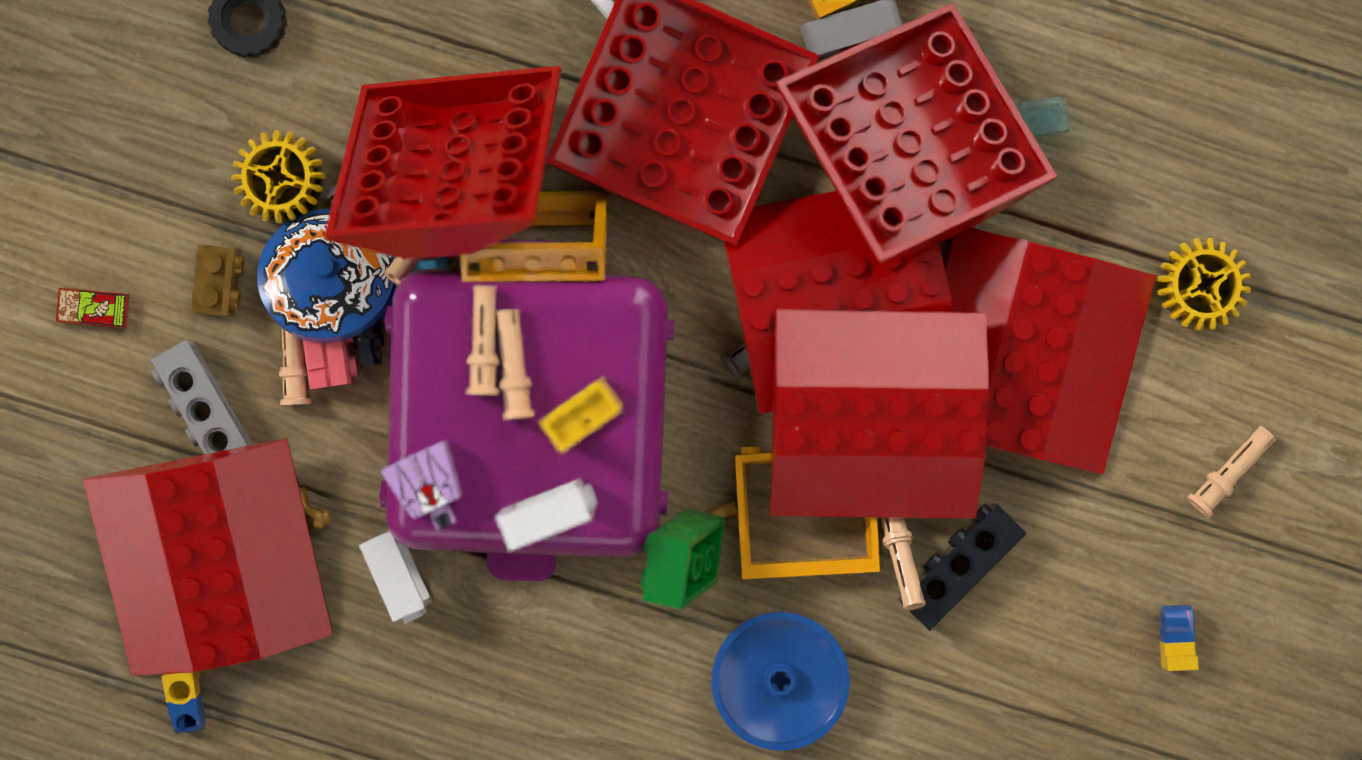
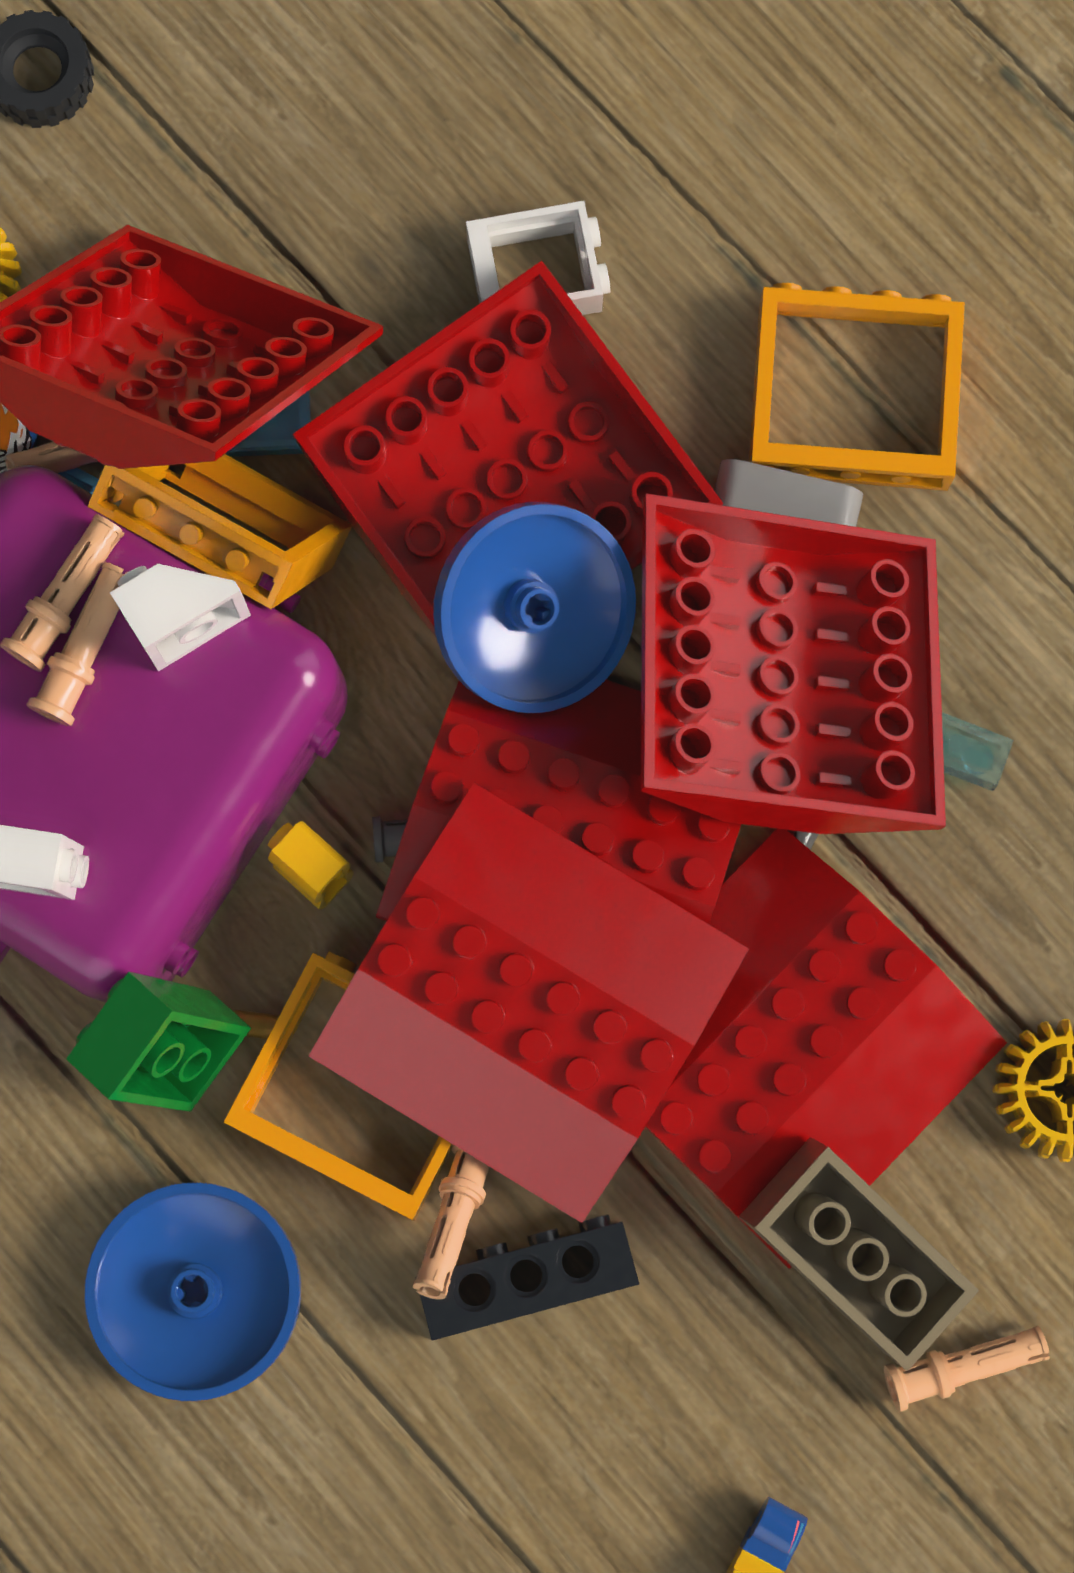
camera: 25 degrees right, 10 degrees down
yellow window [540,376,623,453] -> none
none -> white slope [110,564,251,672]
none -> yellow brick [268,821,354,910]
none -> blue dish [433,502,636,713]
none -> dark tan brick [739,1137,979,1372]

